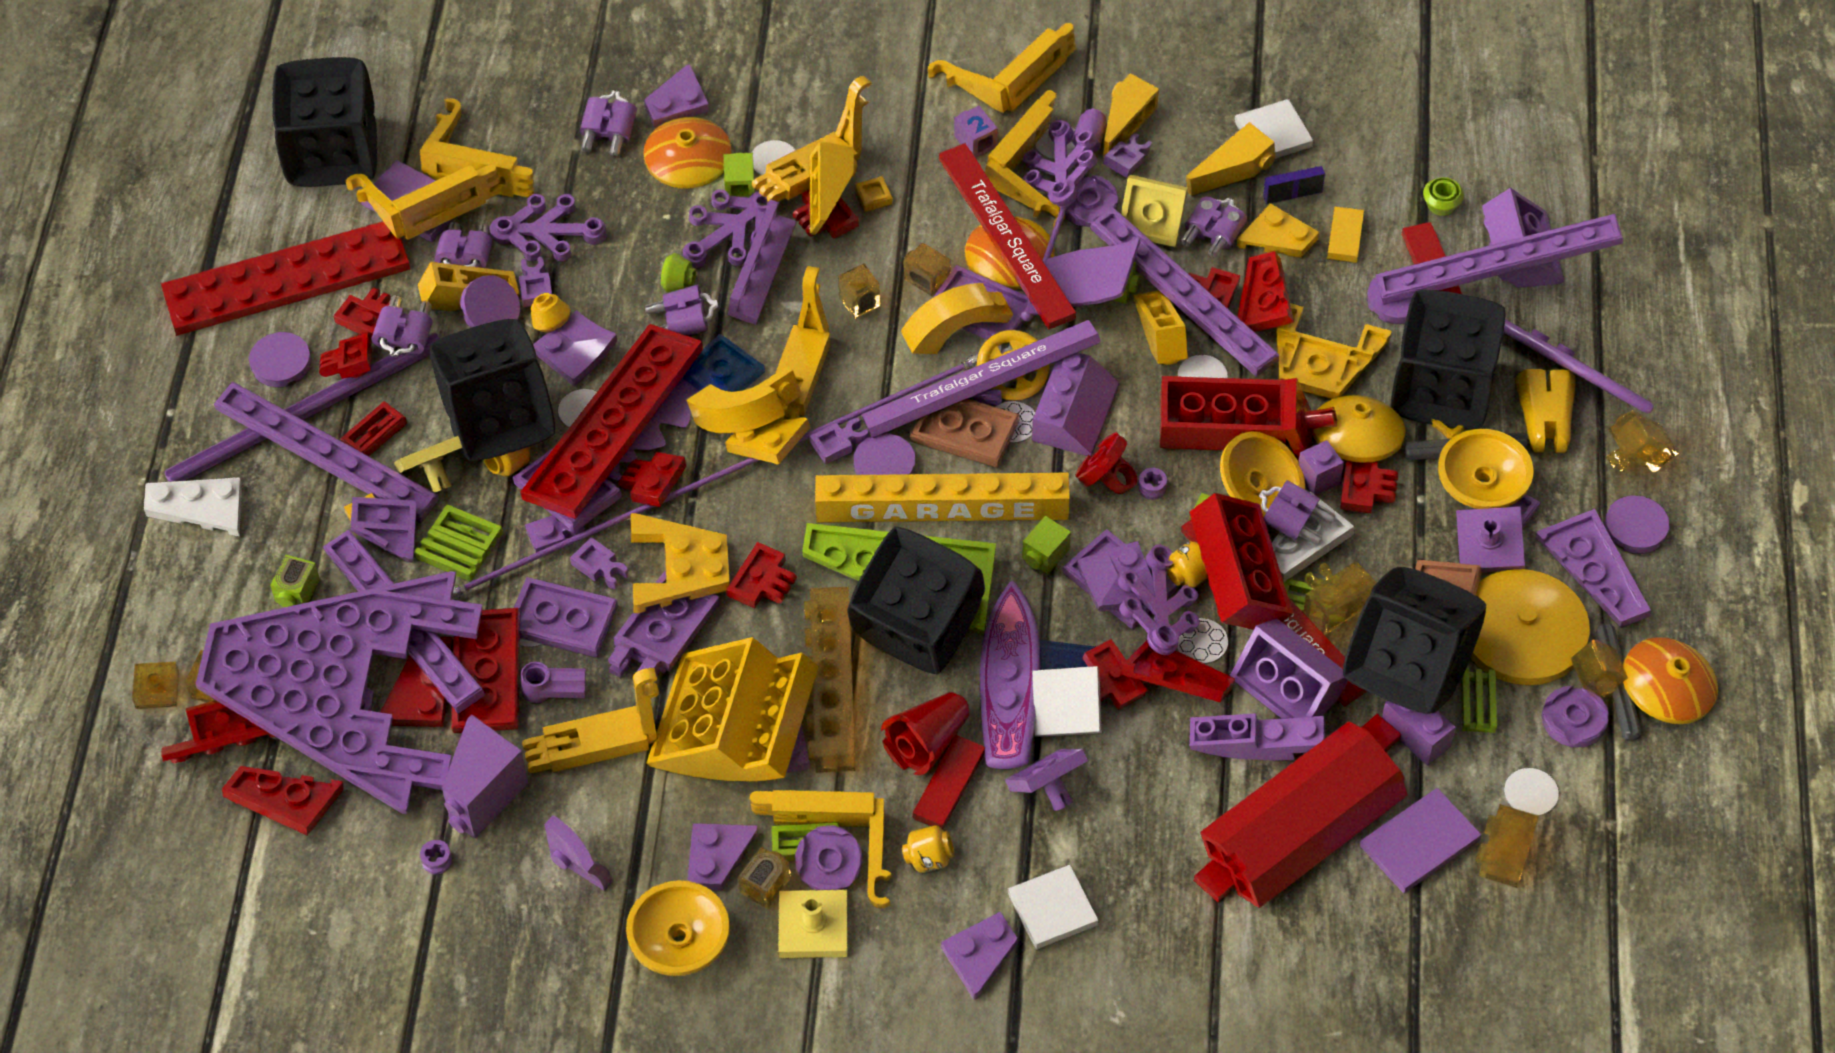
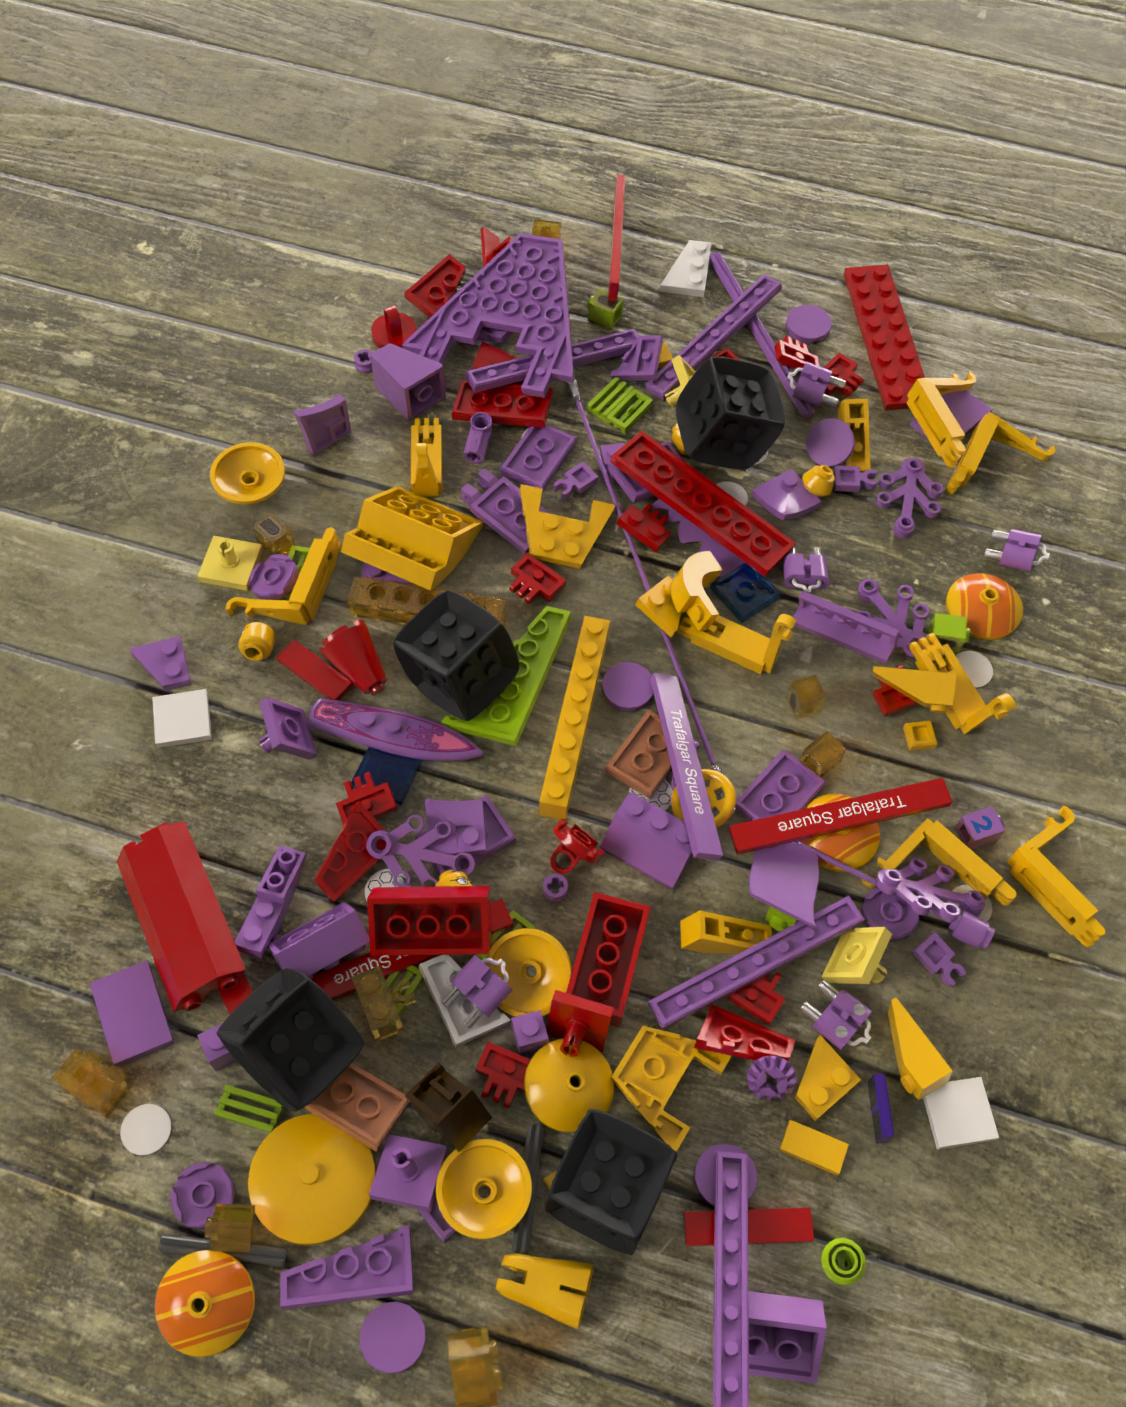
camera: 100 degrees right, 5 degrees up
black piece [272,57,377,187] -> none
medium lavender piece [434,222,492,268] -> none
medium lavender wing [644,65,709,128] -> none
lime cone [661,253,697,293] -> none
medium lavender wing [687,823,758,890] -> none
medium lavender plate [810,418,869,465] -> none
yellow arch [901,283,1014,354] -> none
lime brick [1022,516,1071,574] -> none
white tile [1033,666,1102,737] -> none
yellow slope [1103,73,1159,160] -> none
white sticker [1178,355,1228,378] -> none
medium lavender piece [1503,319,1653,413] -> none
none -> red tile [371,306,417,349]
none -> dark brown piece [405,1062,493,1152]
none -> tile [608,174,626,302]
none -> medium lavender gear [747,1056,796,1103]

